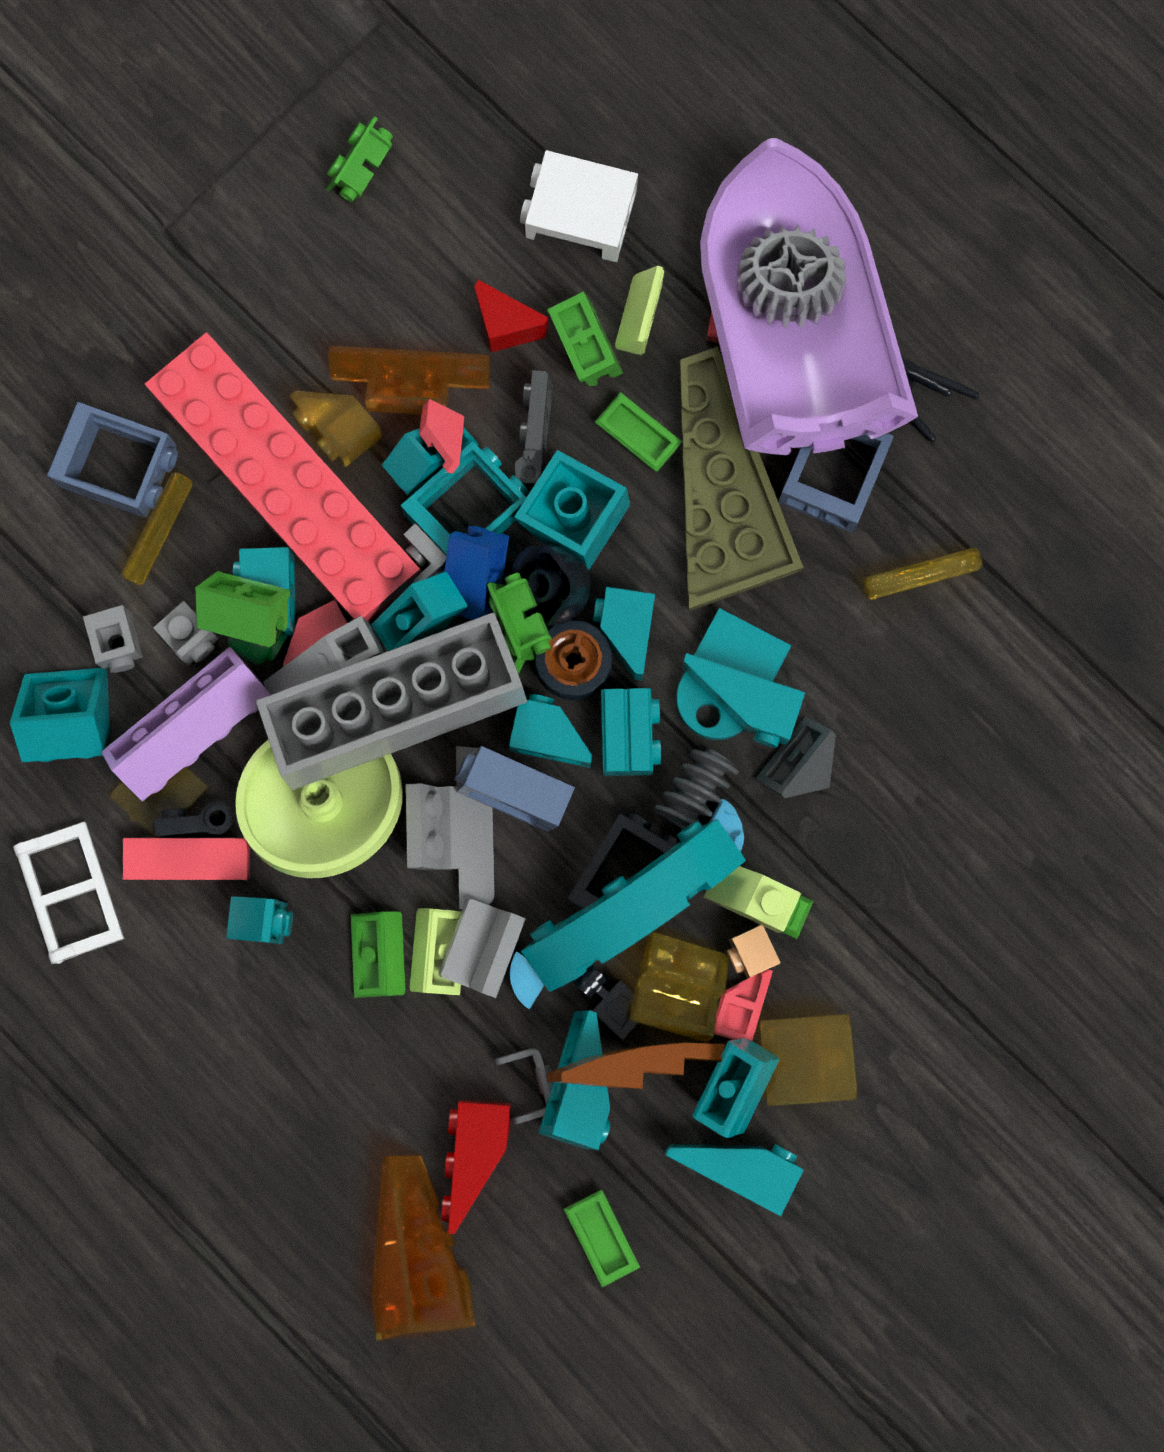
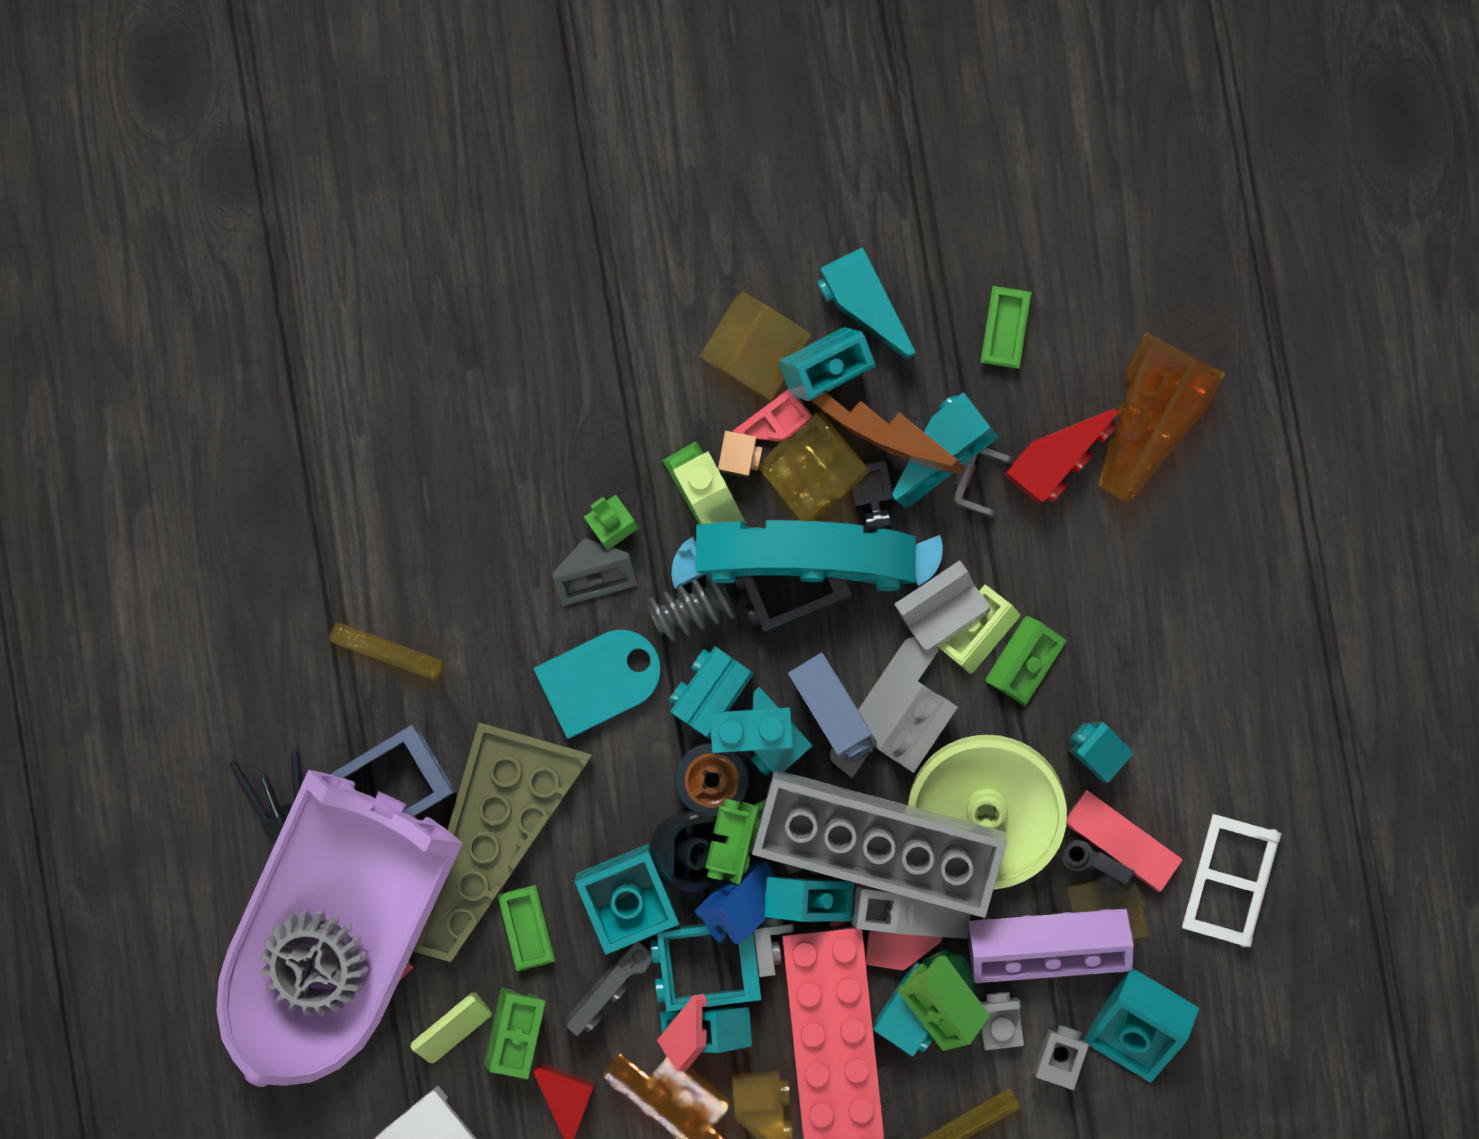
camera: 145 degrees left, 5 degrees up
teal slope [593,587,655,681] -> none
teal slope [682,653,805,748] -> none
none -> bright green tile [584,495,639,550]
none -> teal brick [710,708,793,753]

